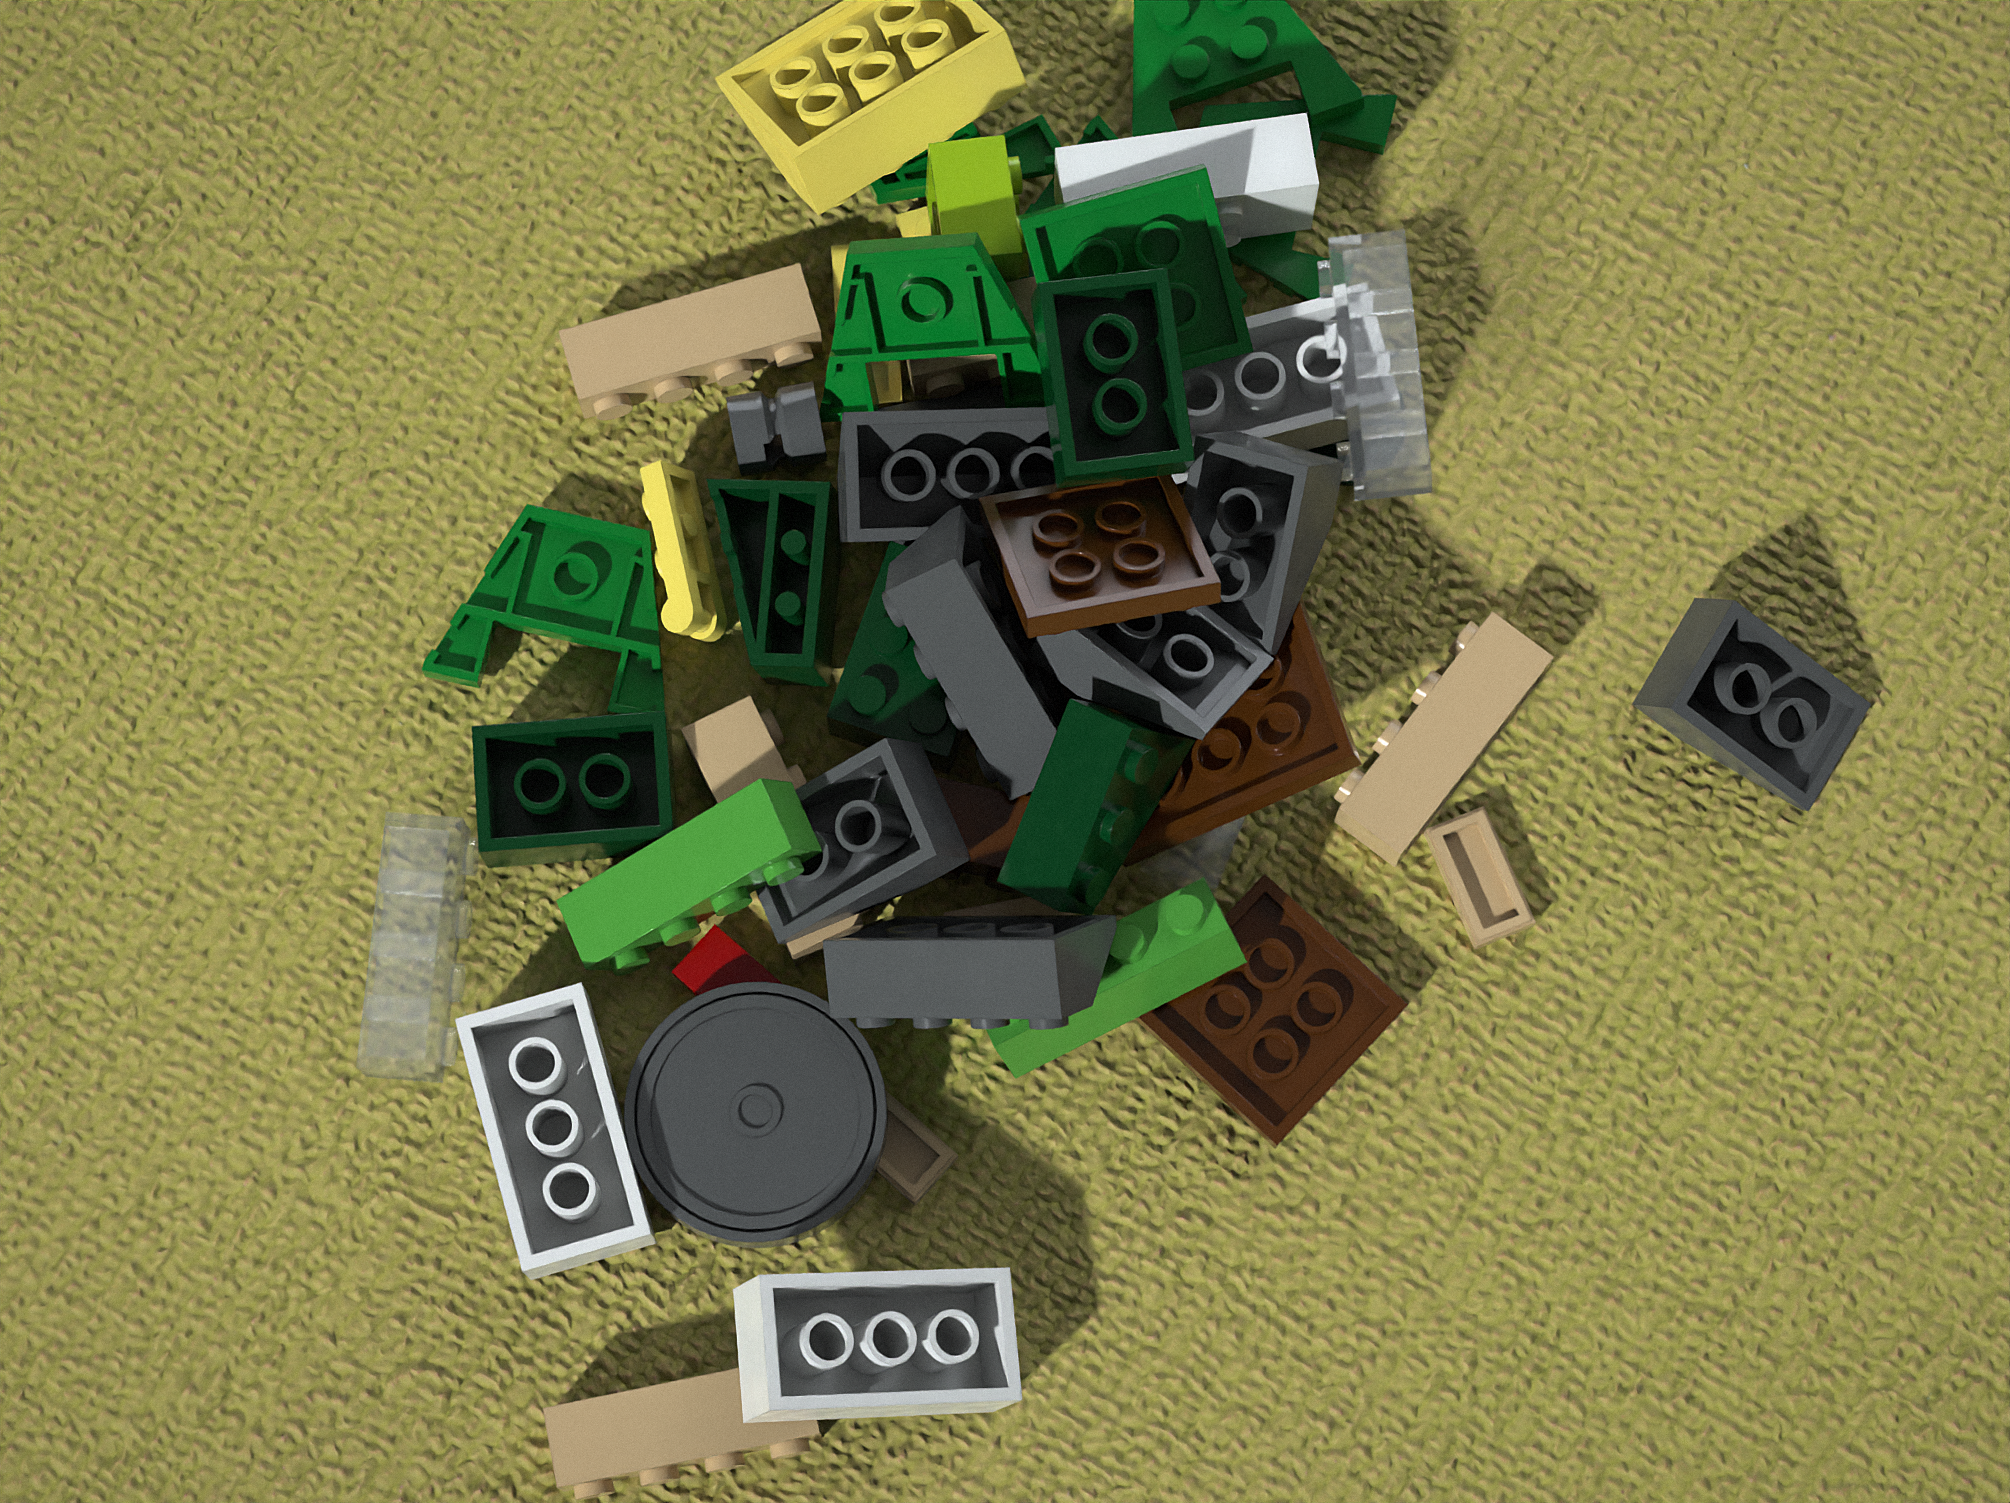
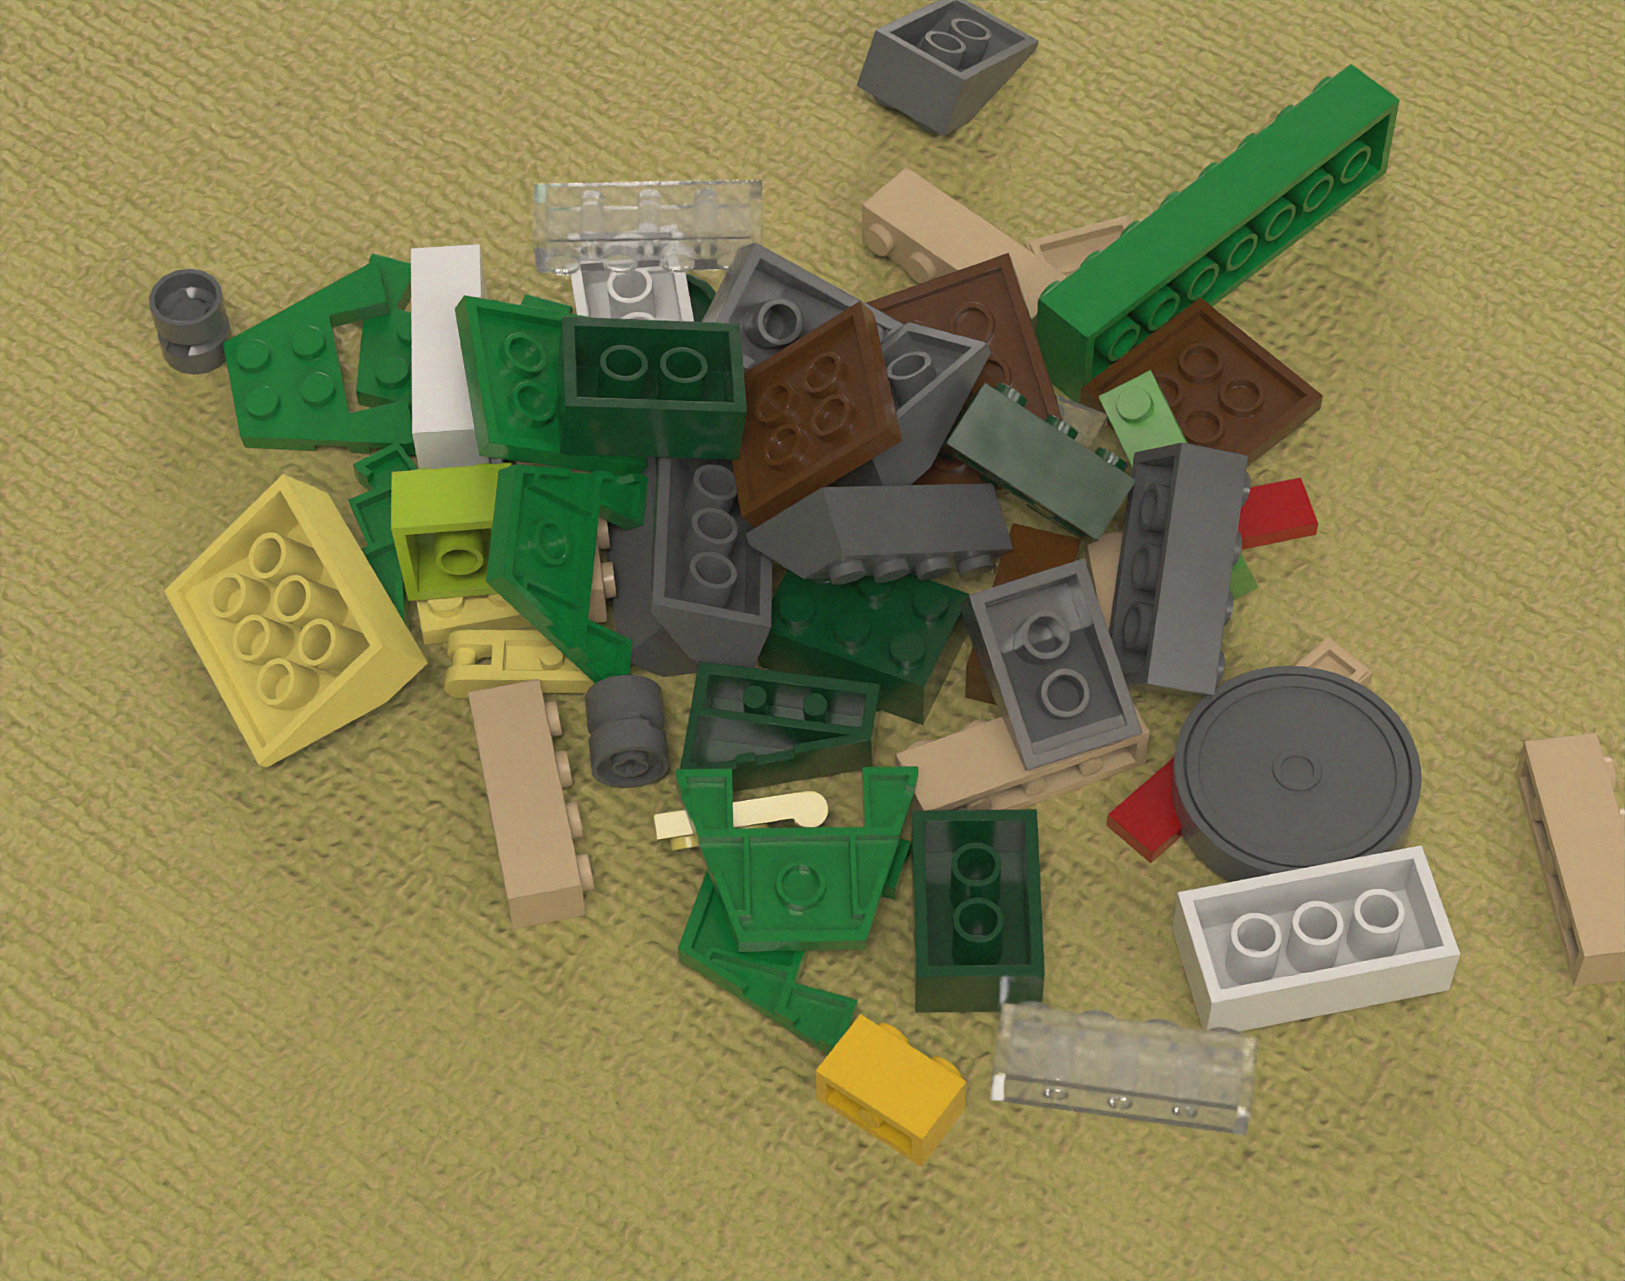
camera: 85 degrees left, 20 degrees down
bright green brick [556,778,822,976] -> none
white brick [733,1267,1022,1423] -> none
none -> green wing [676,766,919,952]
none -> yellow brick [816,1014,967,1167]
none -> green brick [1036,64,1400,408]
none -> red tile [1238,477,1318,550]

